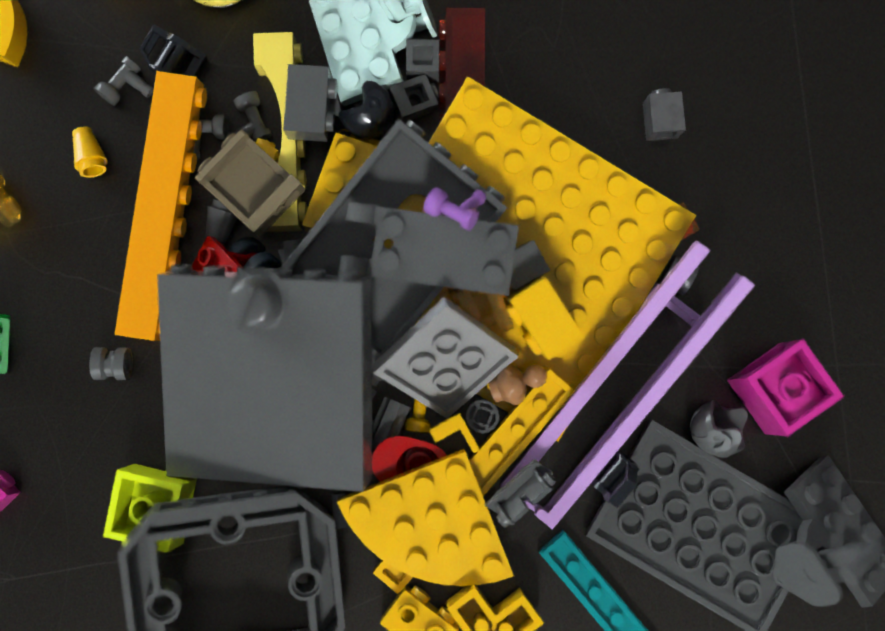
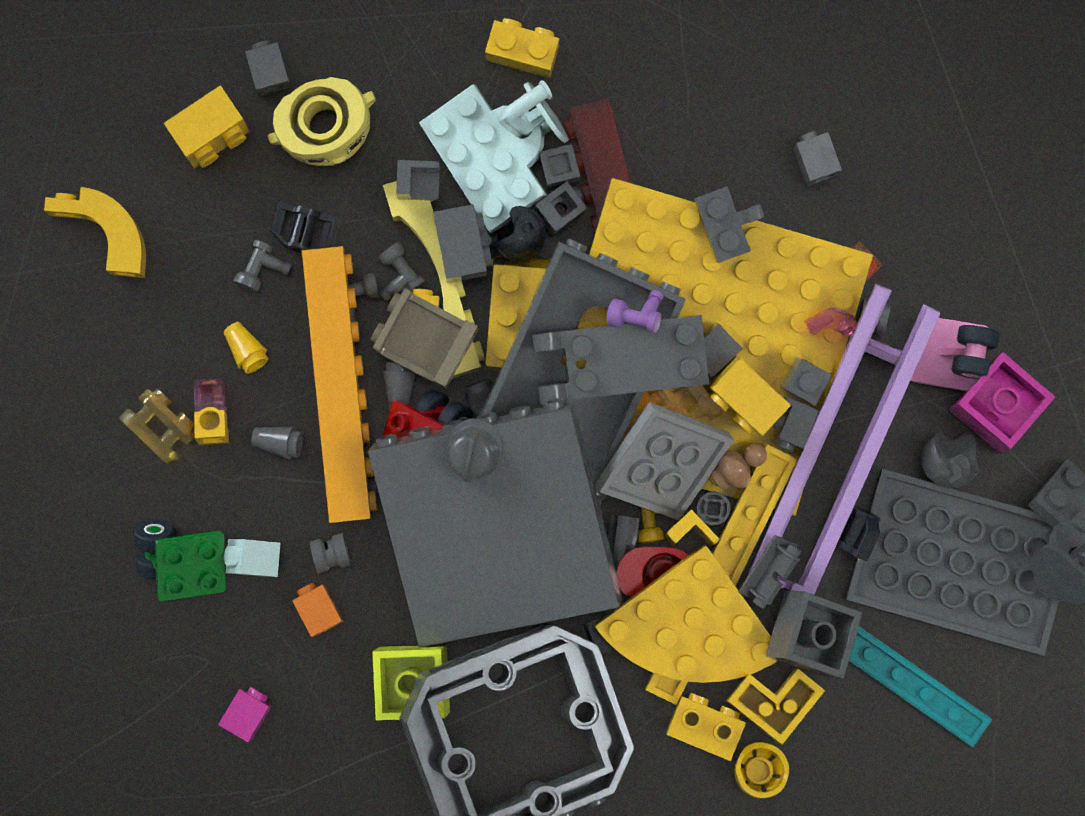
camera: 10 degrees left, 0 degrees up
none -> leg [194,378,229,445]
none -> light aqua brick [224,539,280,577]
none -> dark grey cone [251,426,304,460]
none -> orange brick [292,582,344,637]
none -> dark grey panel [396,160,440,201]
none -> dark grey plate [694,186,765,263]
none -> dark grey brick [766,590,862,679]
none -> dark grey brick [773,396,820,451]
none -> dark grey brick [780,357,832,405]
none -> clear pink arm [804,307,857,336]
none -> bright pink plate [911,318,1000,391]

